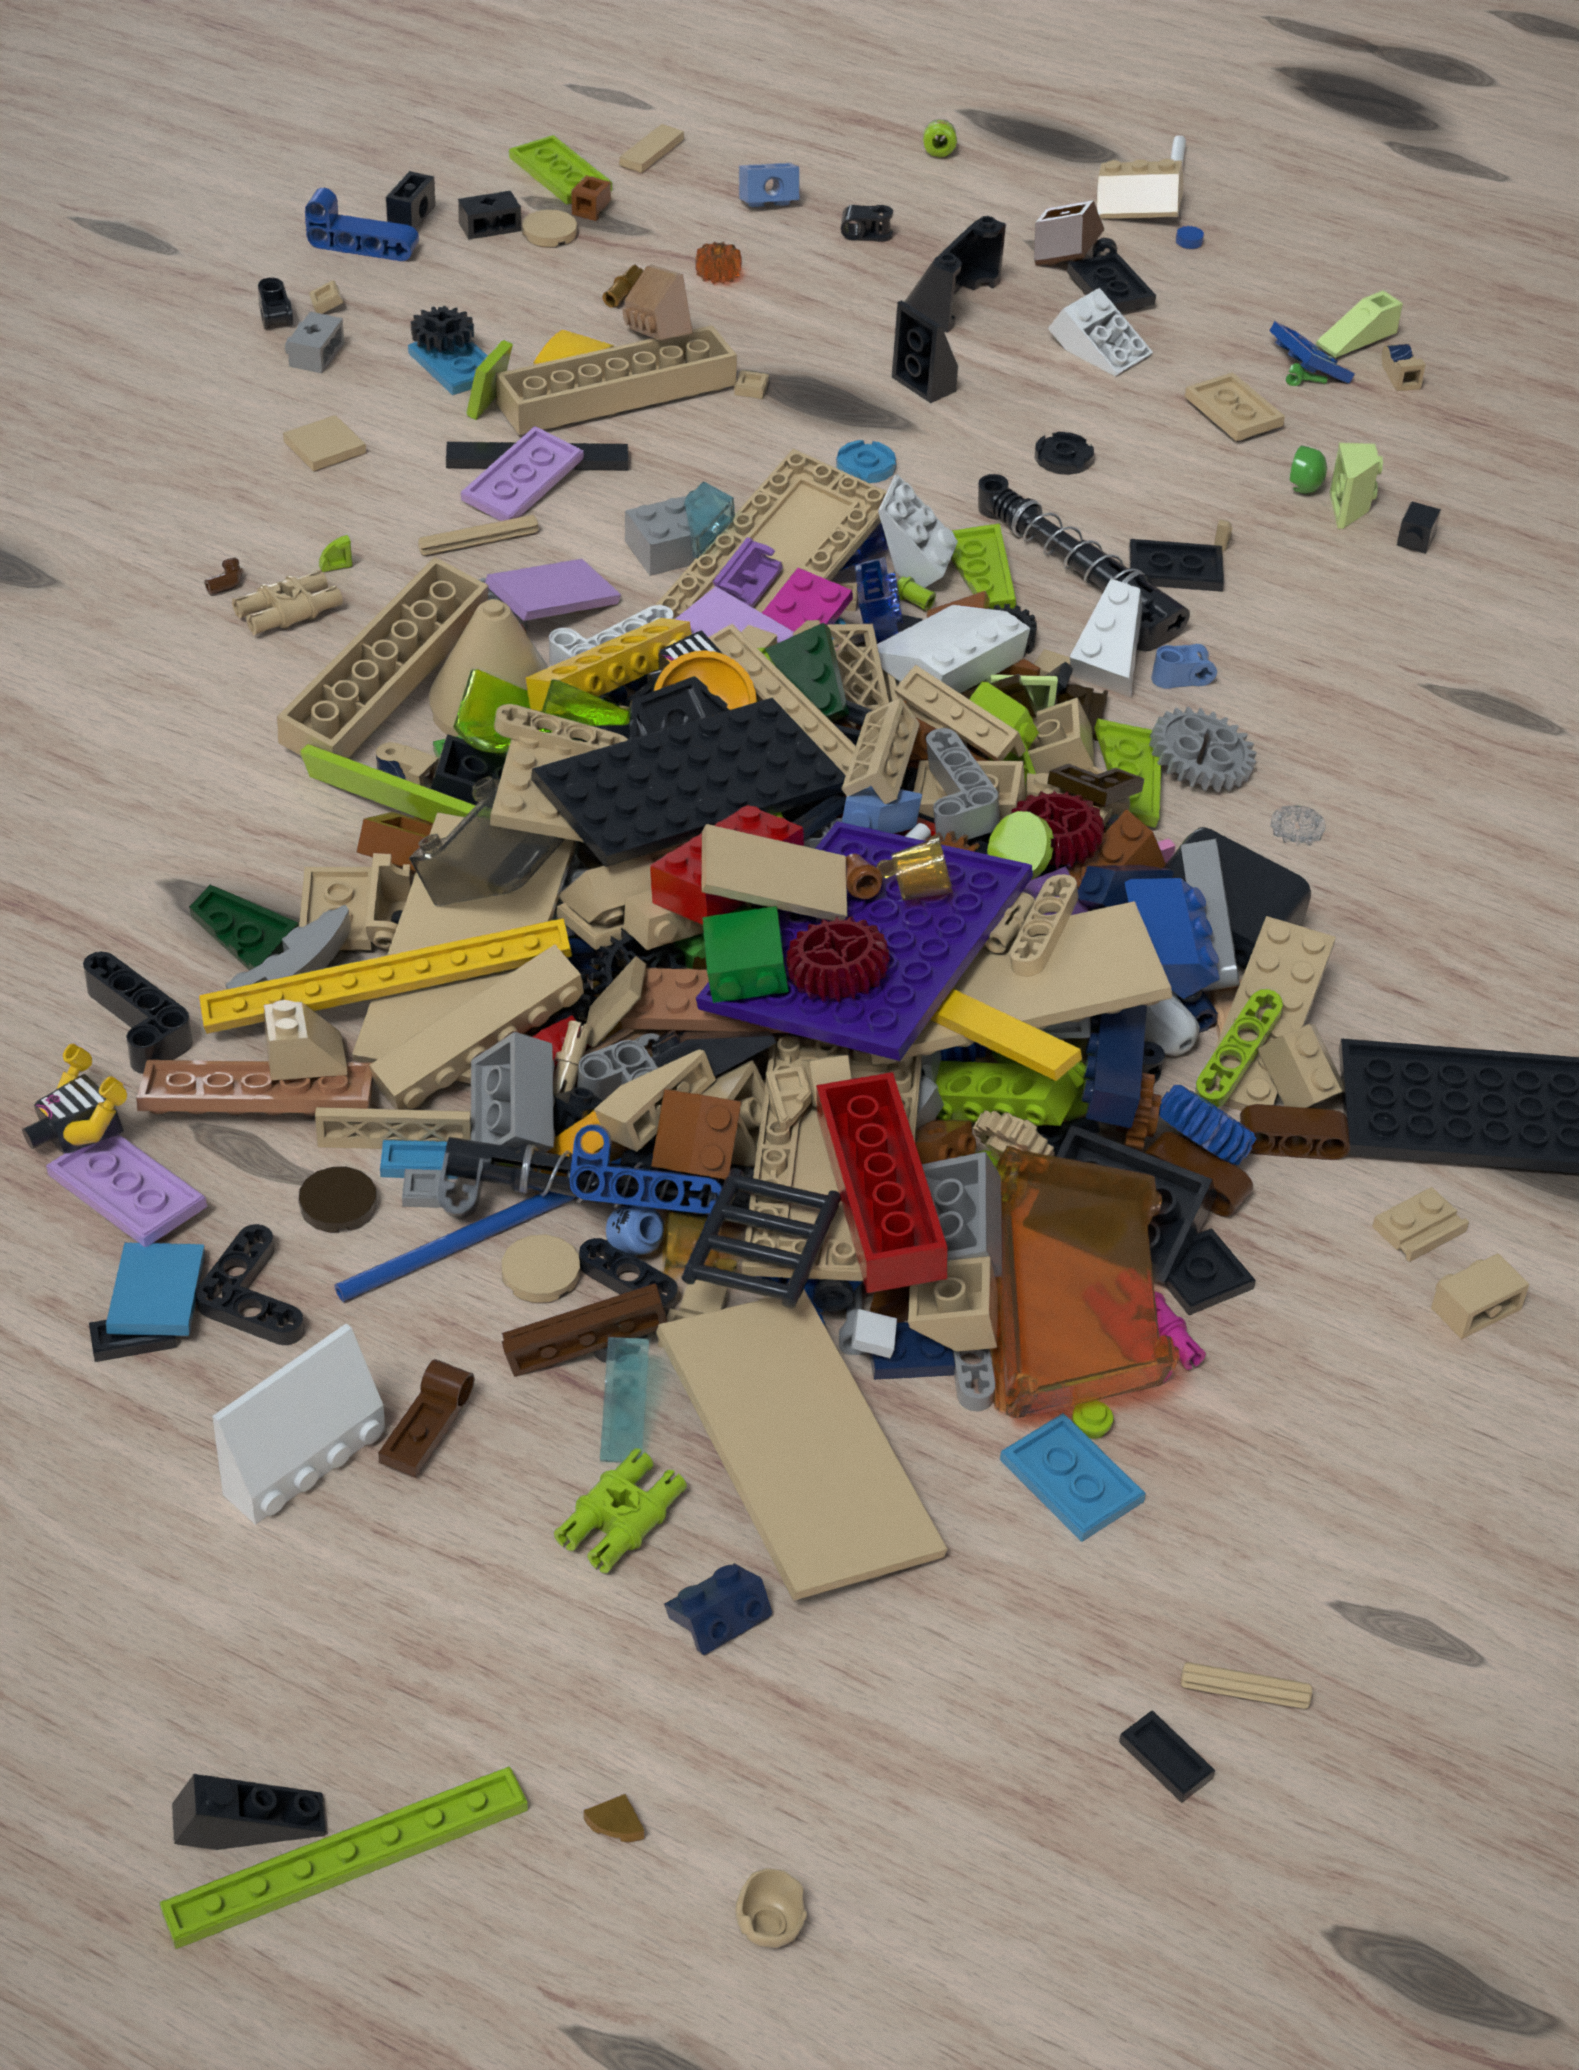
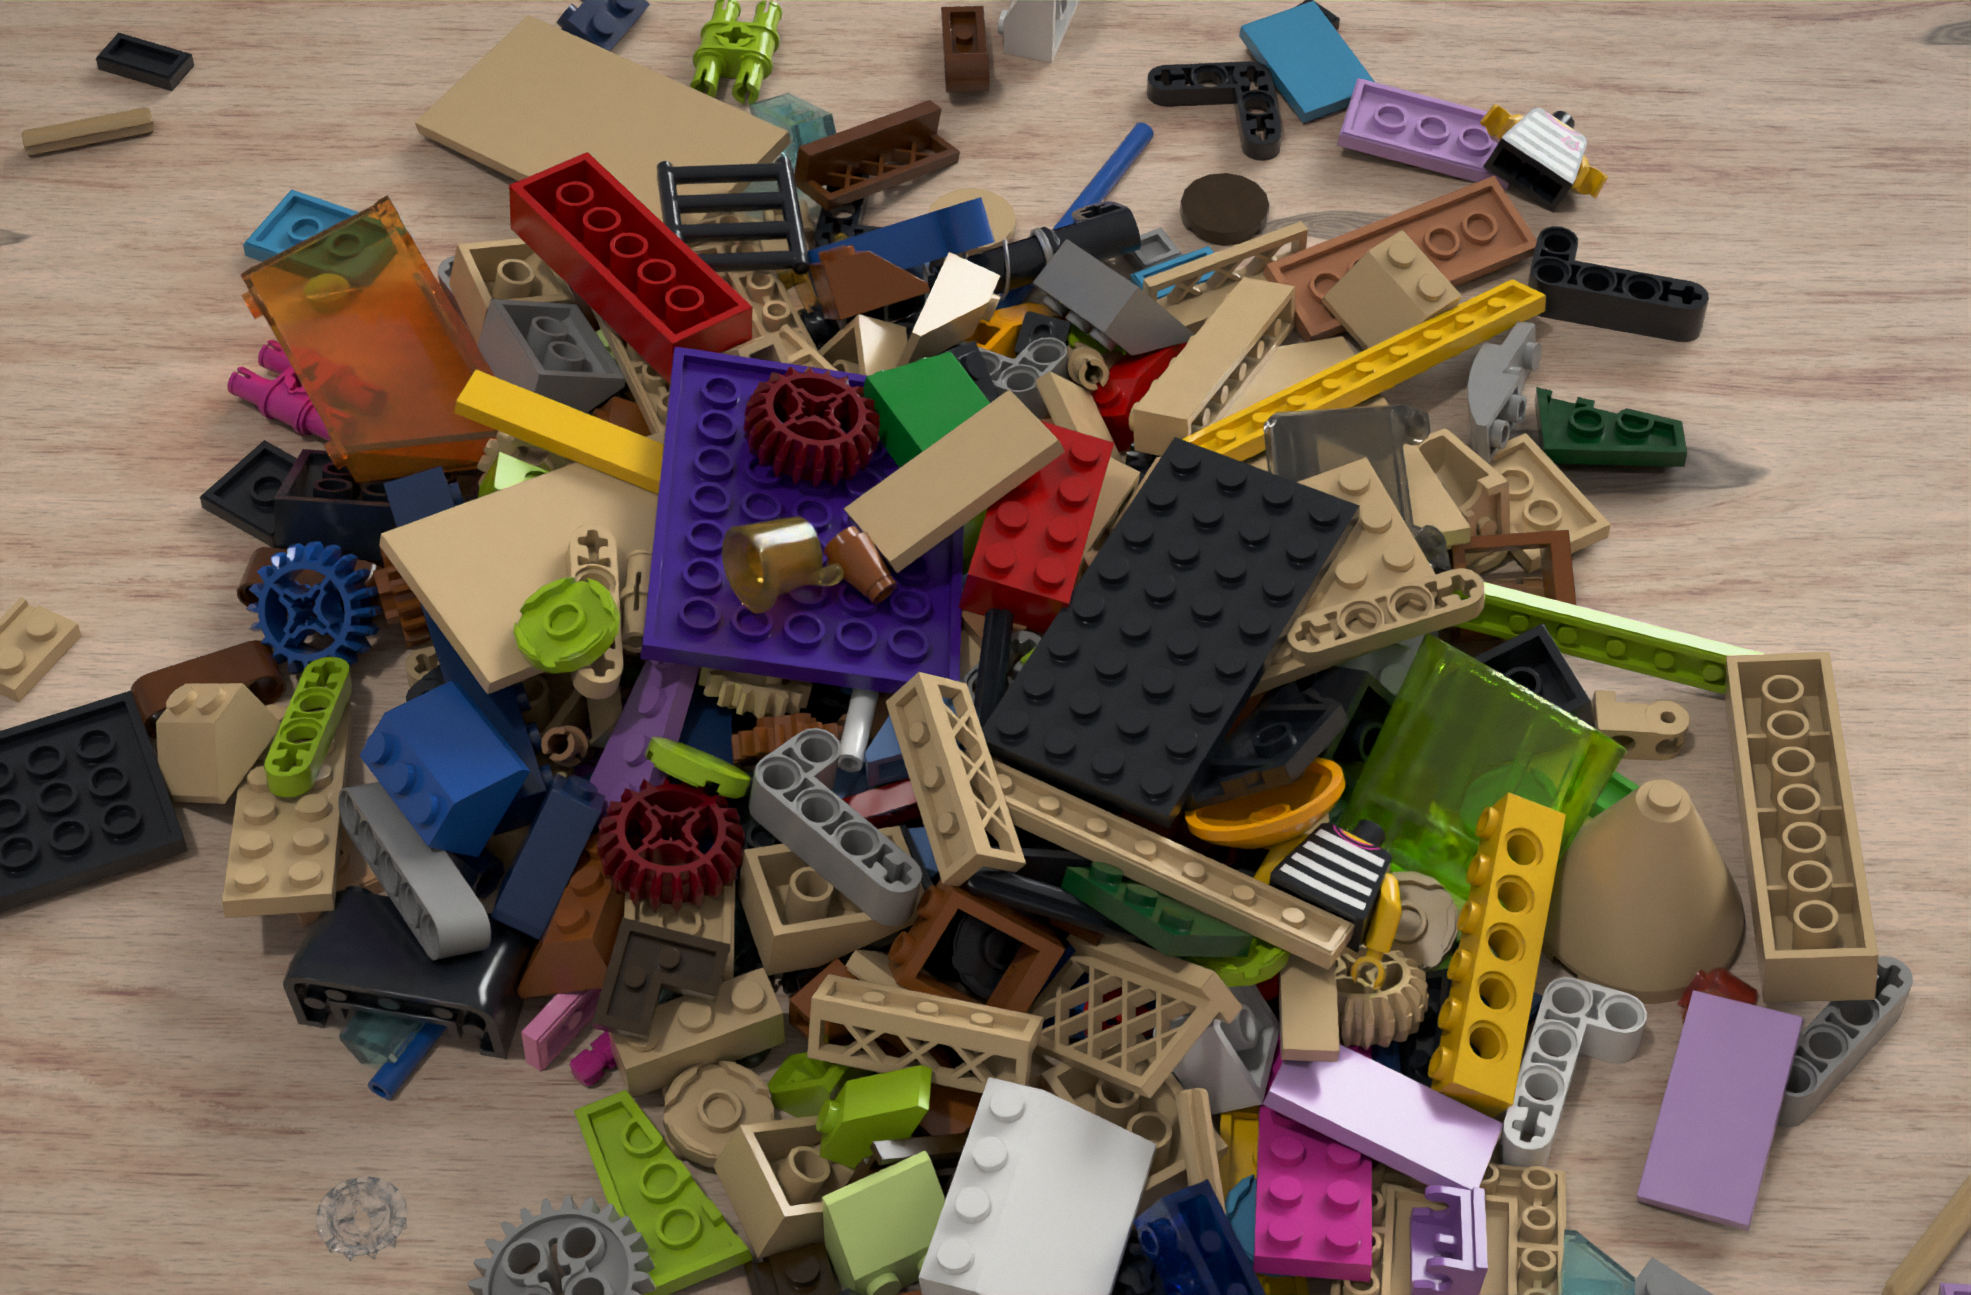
camera: 155 degrees right, 5 degrees up
none -> lime tile [513,577,620,674]

